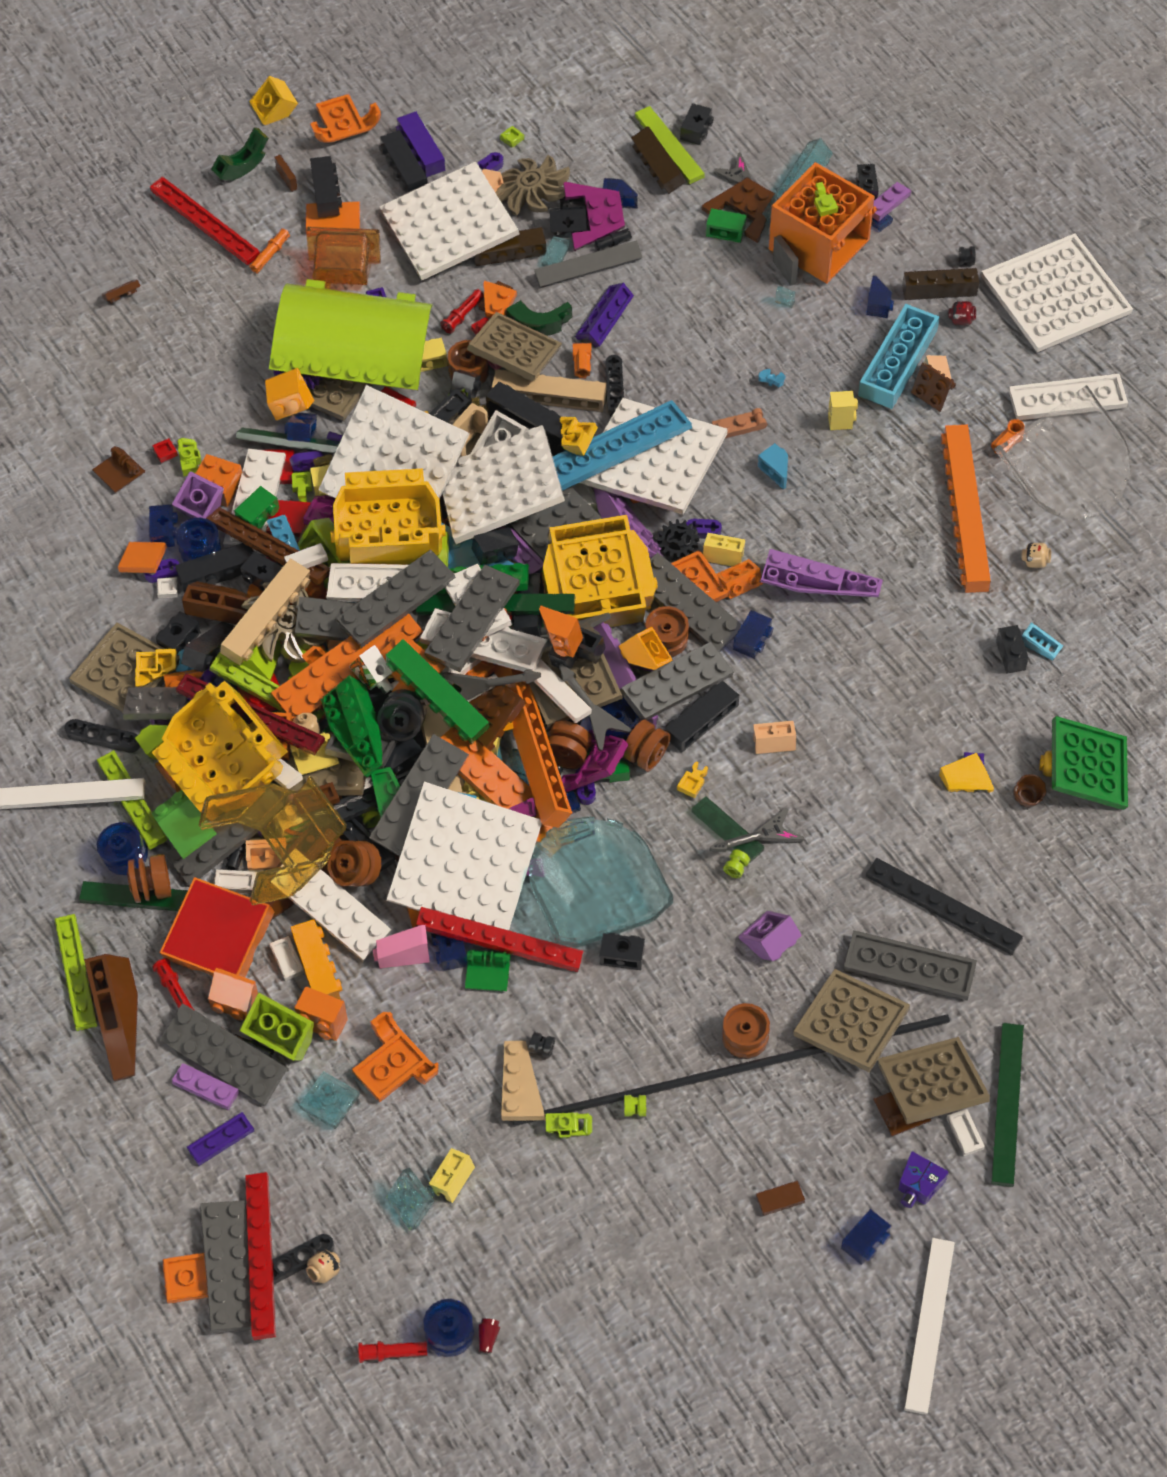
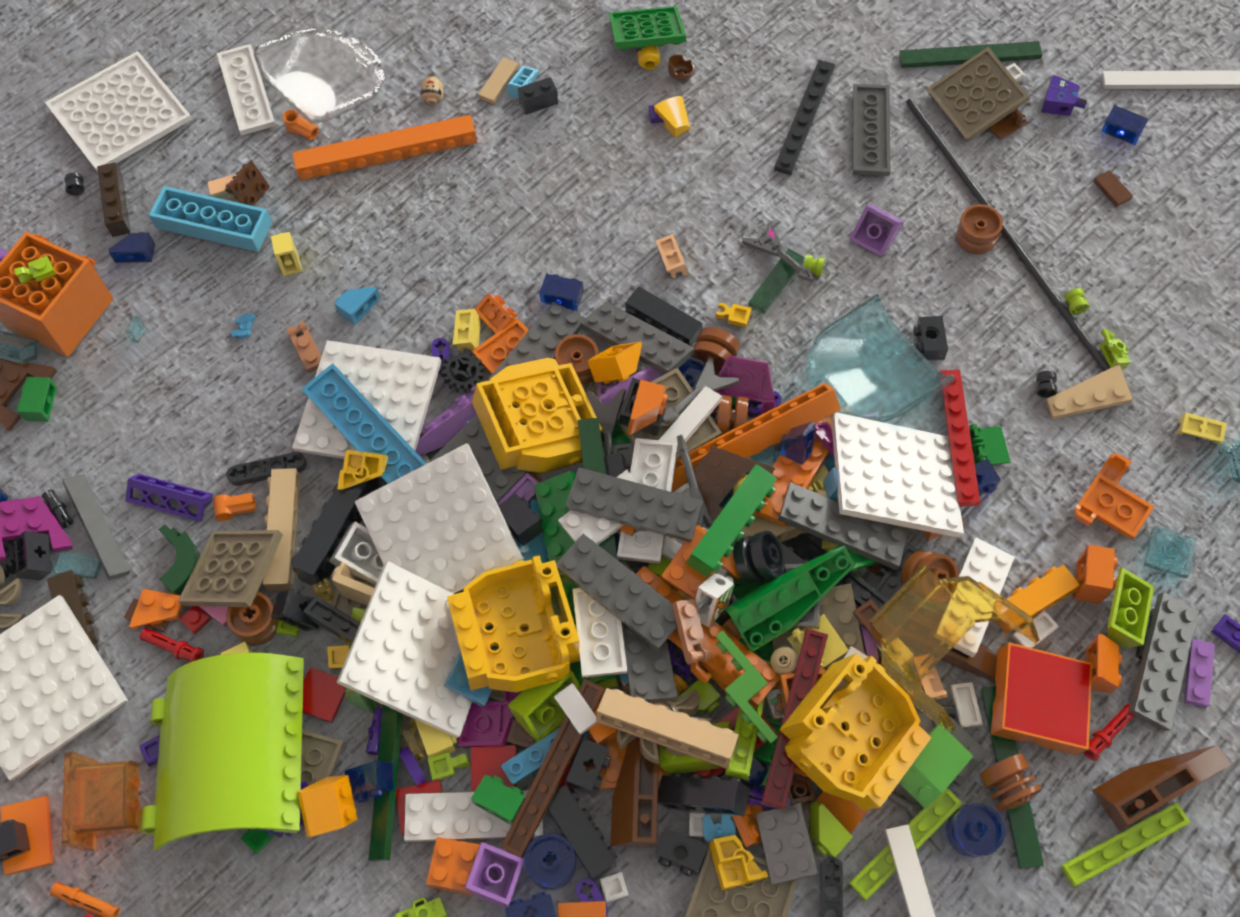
camera: 100 degrees left, 5 degrees up
bright pink slope [373,925,430,969] -> none
medium lavender wedge [760,549,883,597] -> none
dark grey tile [773,235,799,286] -> none
dark tan plate [793,969,910,1072] -> none
dark red head [948,301,976,326] -> none
none -> tan tile [478,57,519,104]
none -> nougat plate [672,599,711,664]
none -> bright green bracket [716,630,778,744]
none -> clear blue slope [780,422,816,465]

